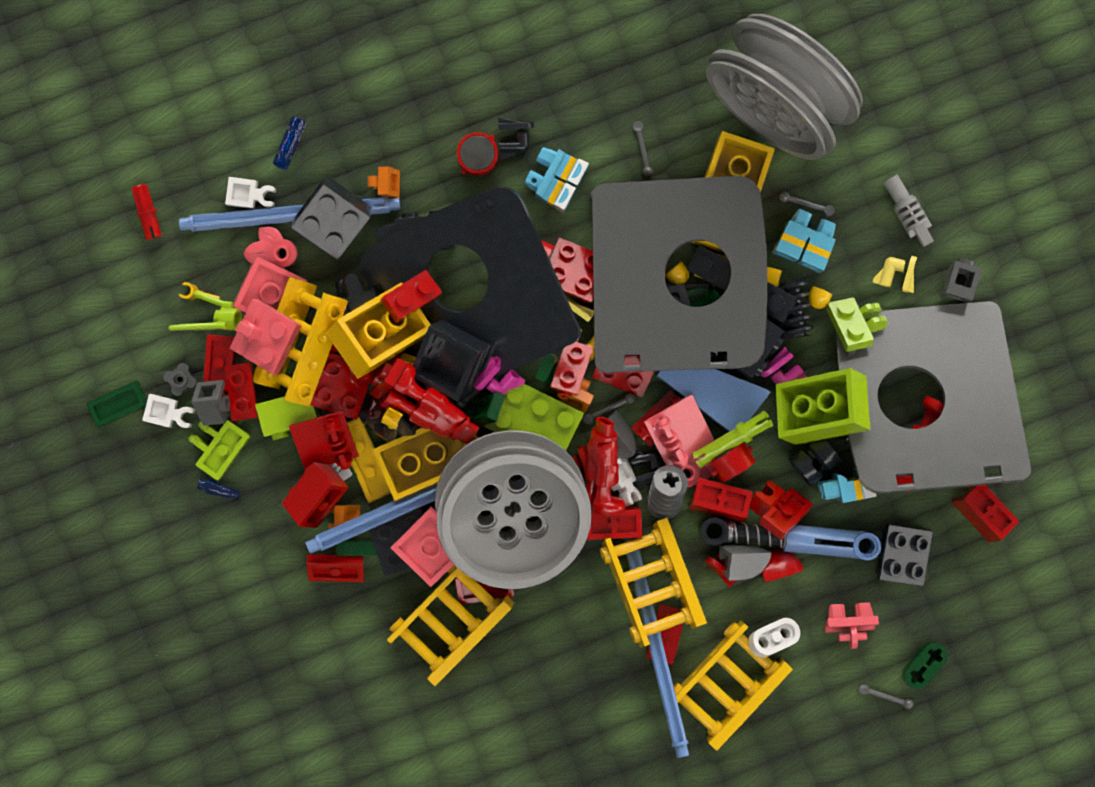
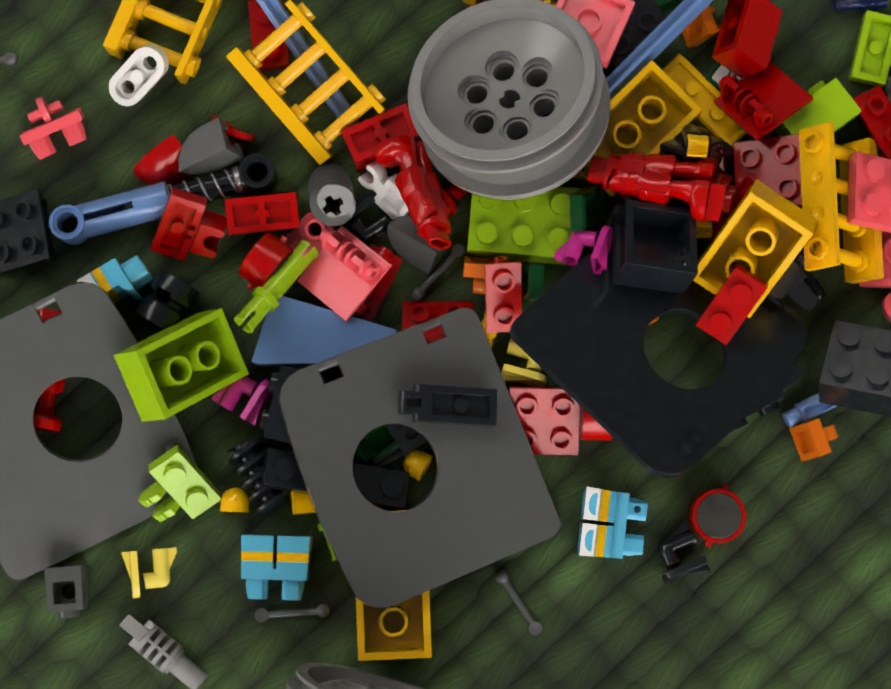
camera: 160 degrees right, 5 degrees down
none -> black hinge [398,384,497,427]

